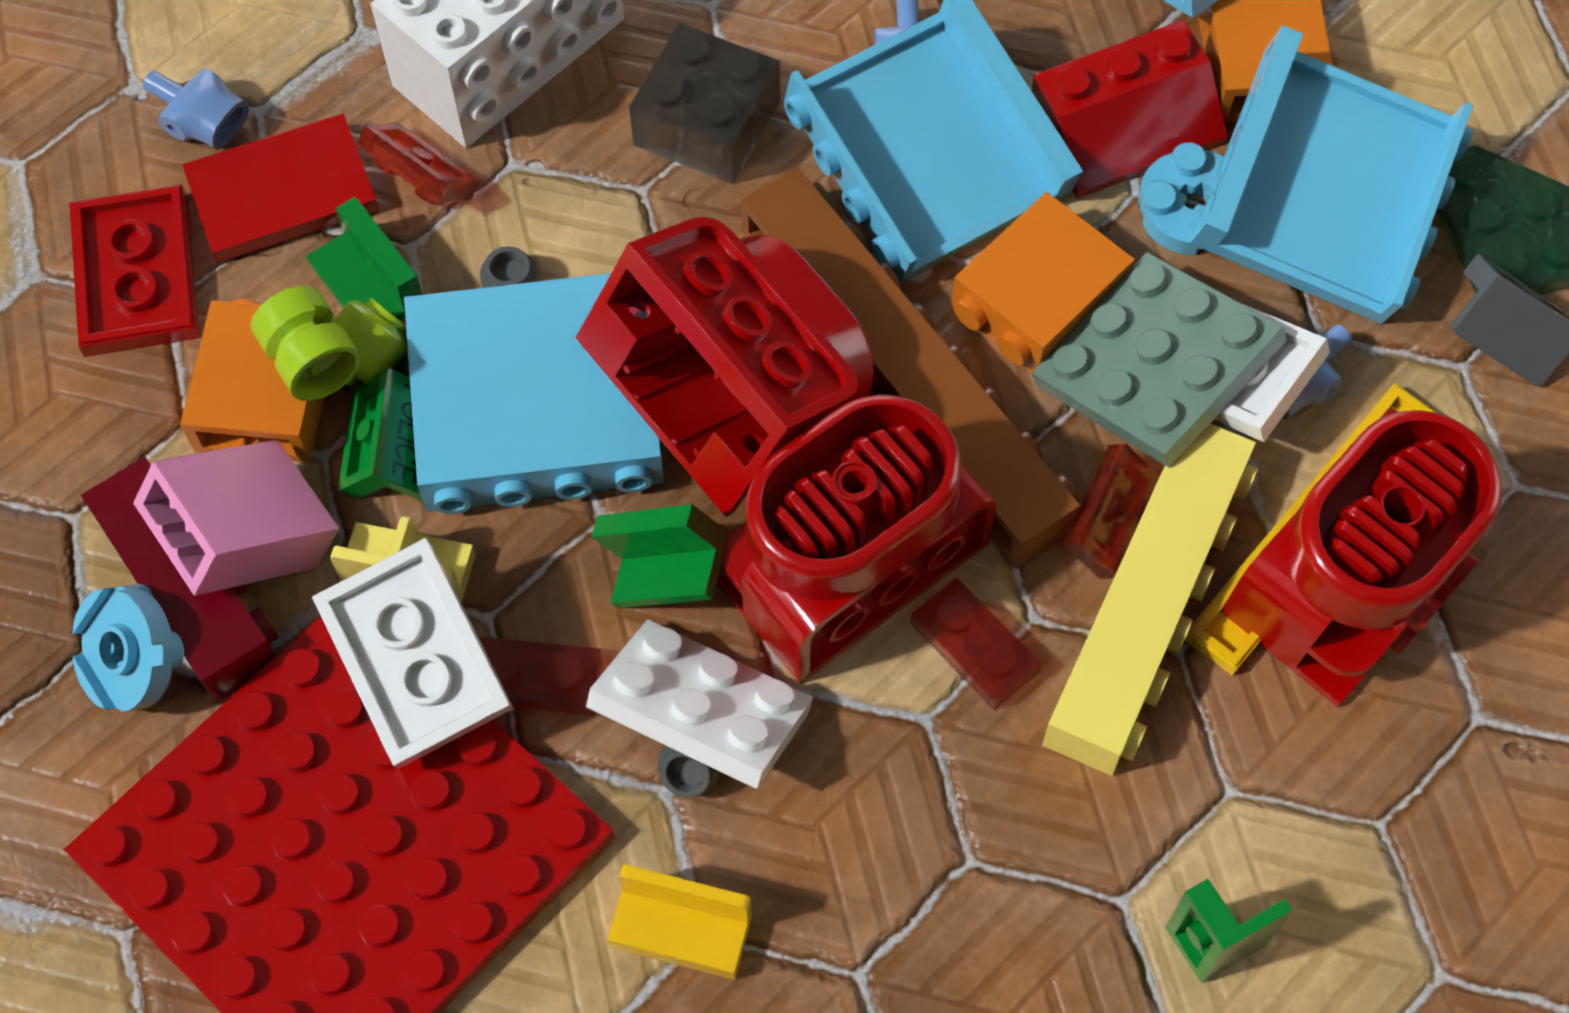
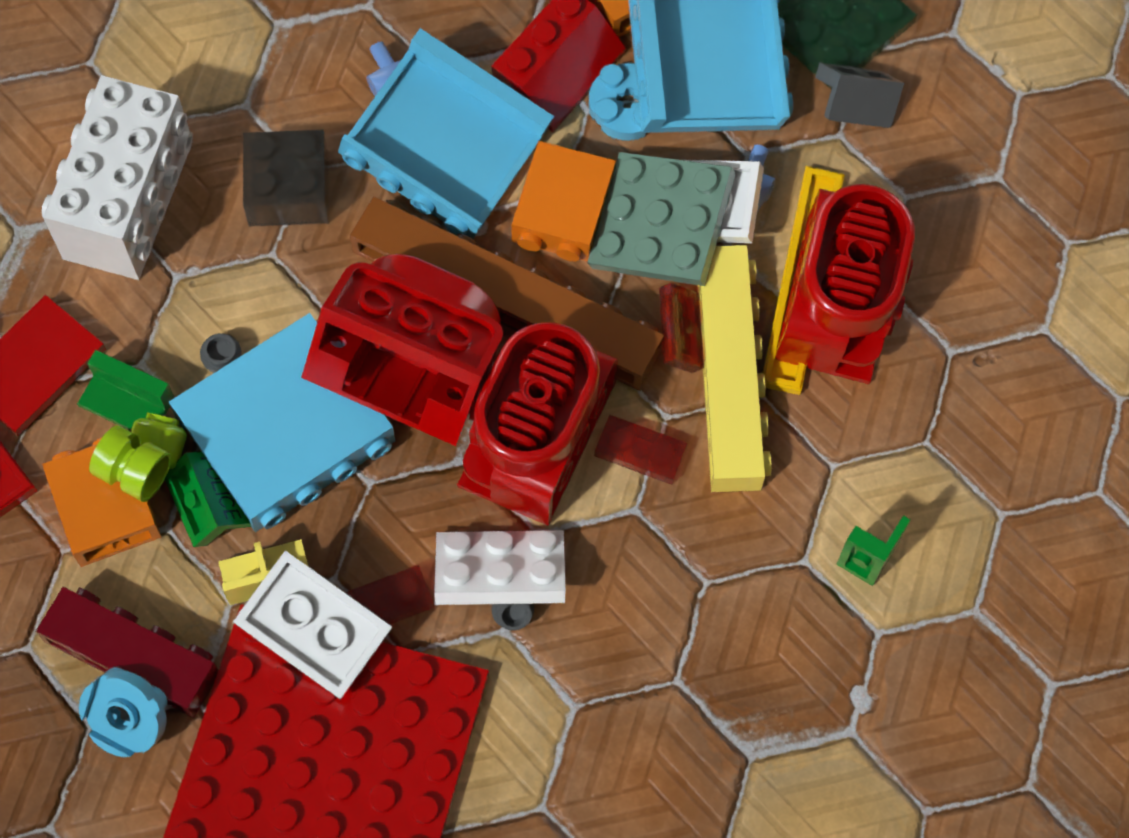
camera: 30 degrees left, 5 degrees up
bright pink brick [133,440,340,596] -> none
clear red plate [356,122,480,206] -> none
green panel [591,504,729,608] -> none
yellow panel [607,864,752,980] -> none

